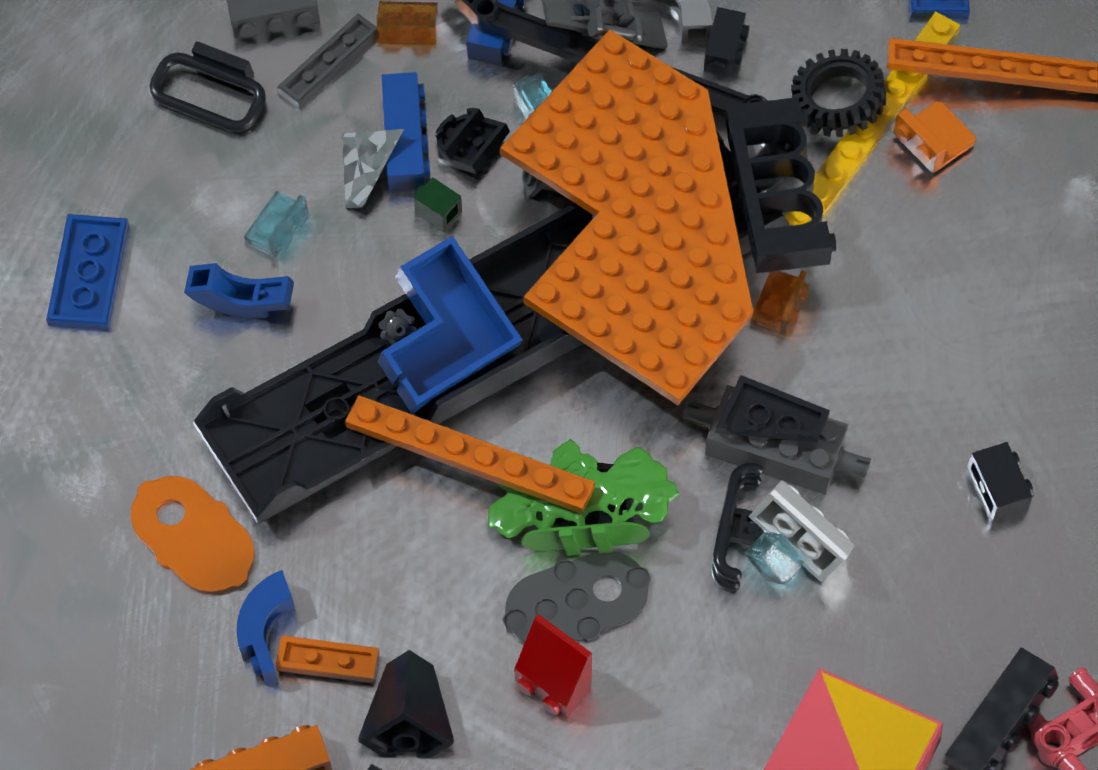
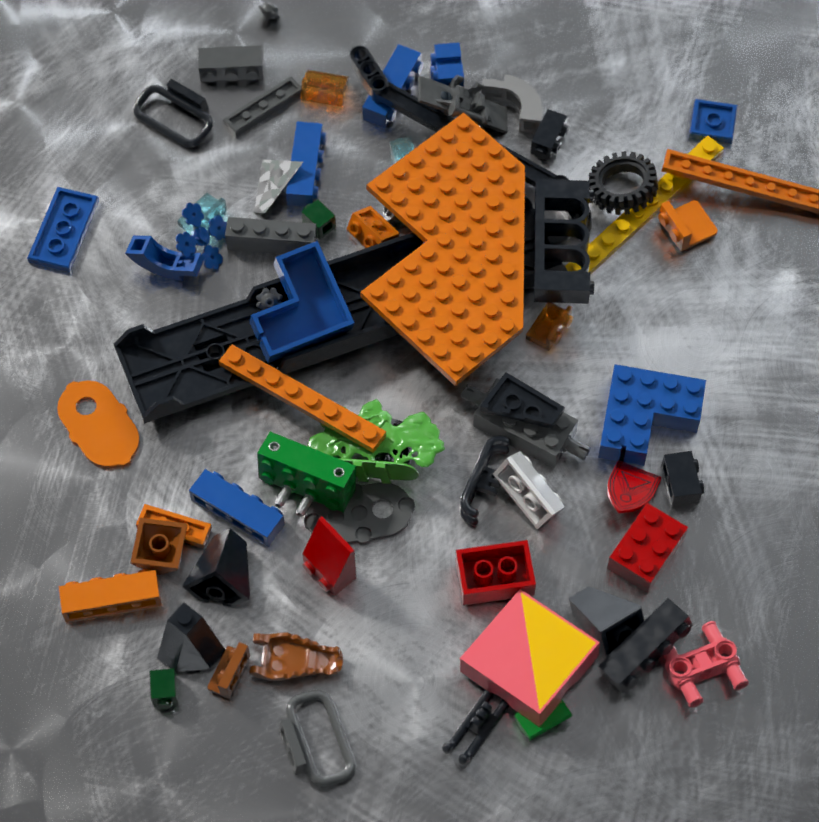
camera: 10 degrees right, 0 degrees up
blue arch [237,570,295,685] -> none
black slope [435,108,510,174] -> none
clear light blue brick [744,531,804,585] -> none
none -> dark orange slope [130,518,188,575]
none -> blue plant [176,202,227,270]
none -> blue brick [189,469,285,547]
none -> dark grey brick [225,217,317,254]
none -> green piece [257,431,356,517]
none -> orange bracket [347,206,400,248]
none -> red brick [455,540,536,605]
none -> black slope [568,586,644,659]
none -> blue piece [598,364,706,466]
none -> red shield [607,460,662,513]
none -> red brick [607,503,688,593]

